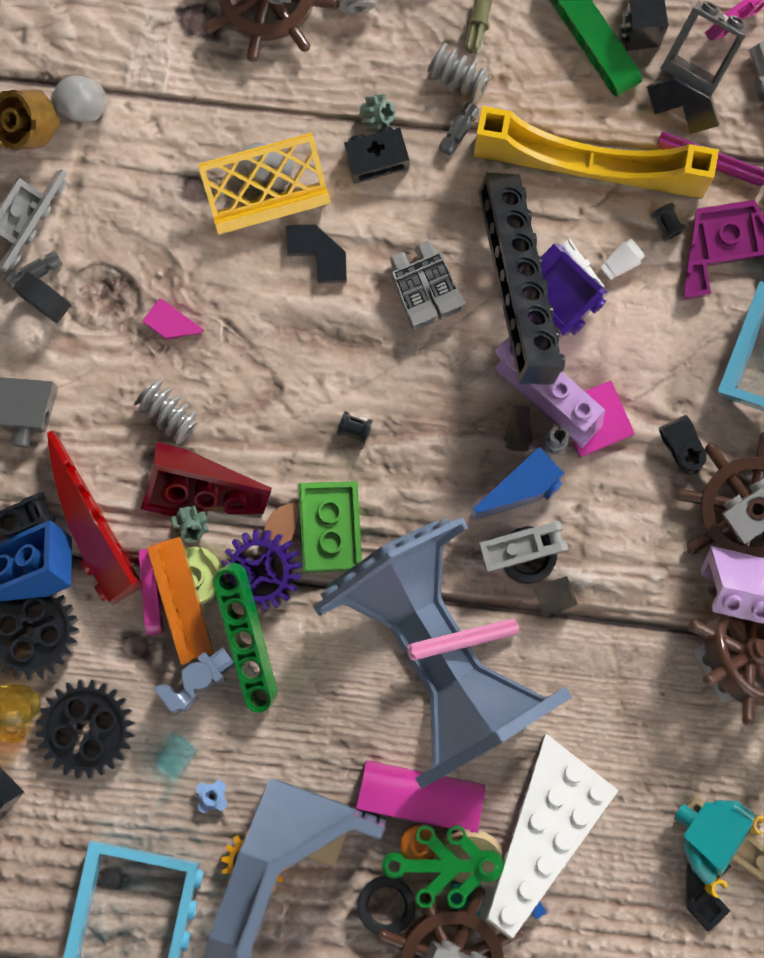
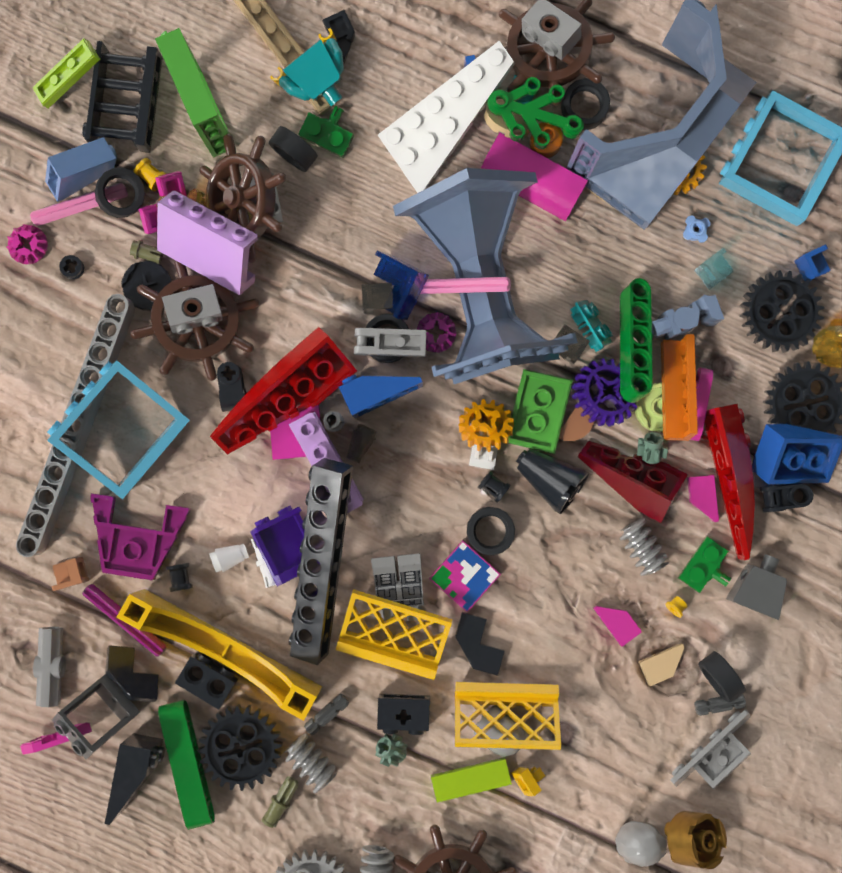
camera: 160 degrees left, 5 degrees up
none -> black brick [175,653,239,710]
none -> black gear [198,704,283,791]
none -> red wedge [210,327,357,455]
none -> black tyre [269,126,318,172]
none -> green plate [298,106,354,158]
none -> yellow fence [335,589,453,680]
none -> clear blue panel [373,250,429,320]
none -> magenta gear [416,312,456,353]
none -> tile [429,540,501,612]
none -> lime tile [431,757,512,803]
none -> light orange gear [459,399,514,452]
none -> black tyre [466,507,515,555]
none -> white tile [469,444,498,470]
none -> yellow tile [511,766,545,797]
none -> black cone [516,449,589,515]
none -> clear smoke panel [554,324,590,365]
none -> teal hinge [570,300,613,352]
none -> tan tile [638,643,685,686]
none -> yellow piece [665,596,688,618]
none -> green plate [677,536,732,593]
none -> dark pink tile [687,475,719,522]
none -> blue panel [794,244,831,282]

